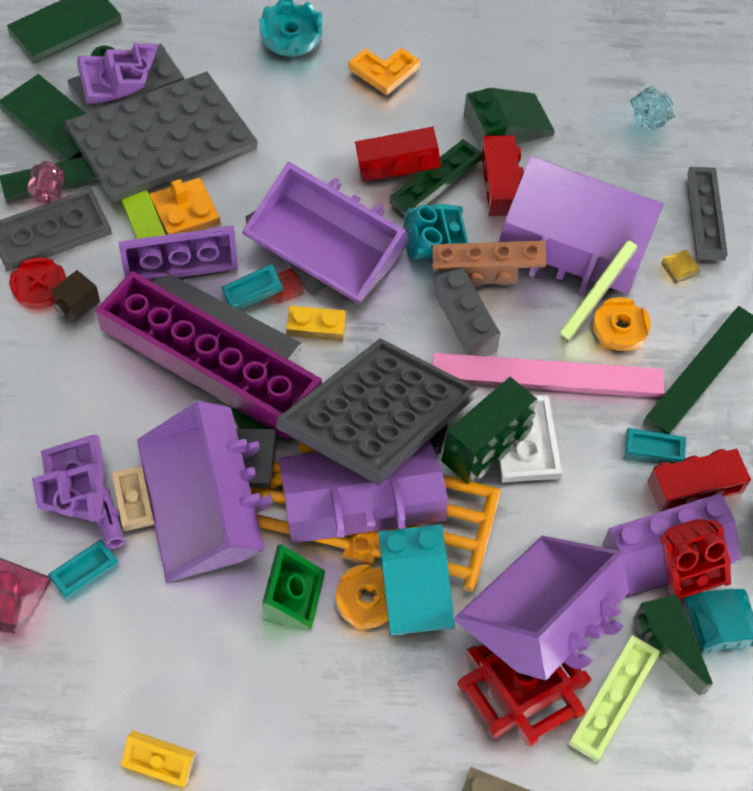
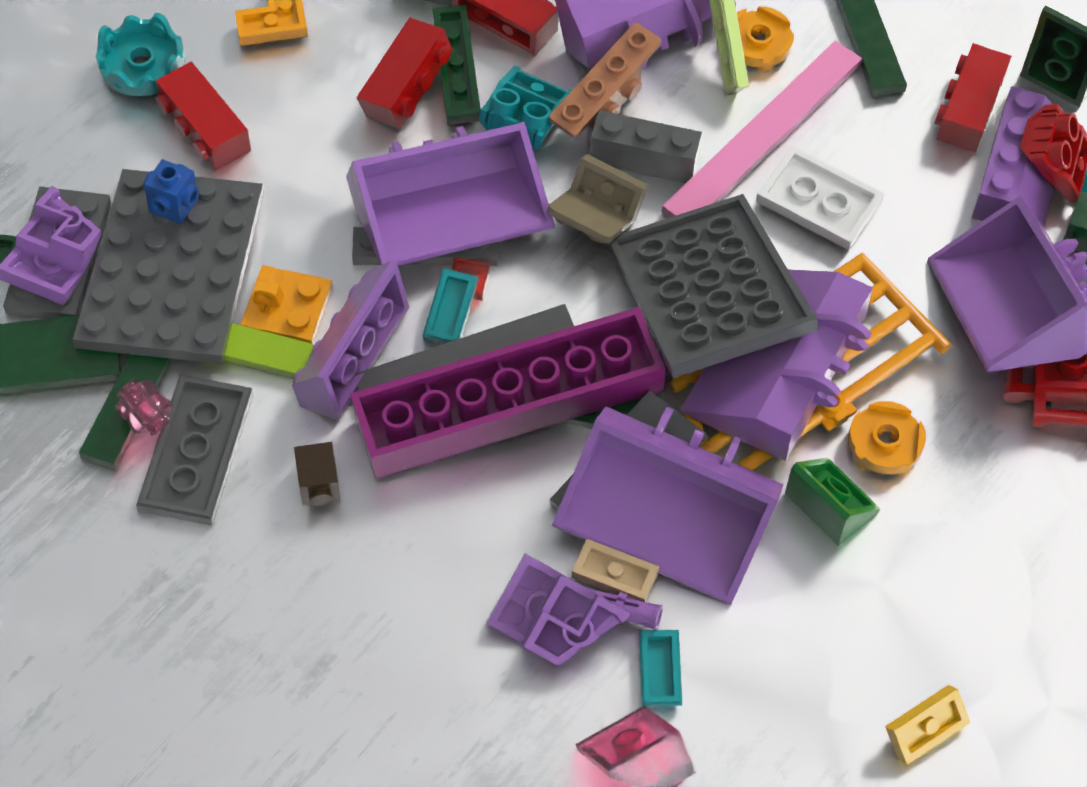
camera: 50 degrees left, 0 degrees up
red tile [9,257,66,309] -> none
yellow plate [286,305,346,340] -> none
teal slope [378,524,455,636] -> none
dark green brick [441,376,537,484] -> none
teal tile [623,428,686,464] -> none
none -> blue brick [143,159,199,224]
none -> red brick [155,61,251,171]
none -> dark tan bracket [547,154,649,243]

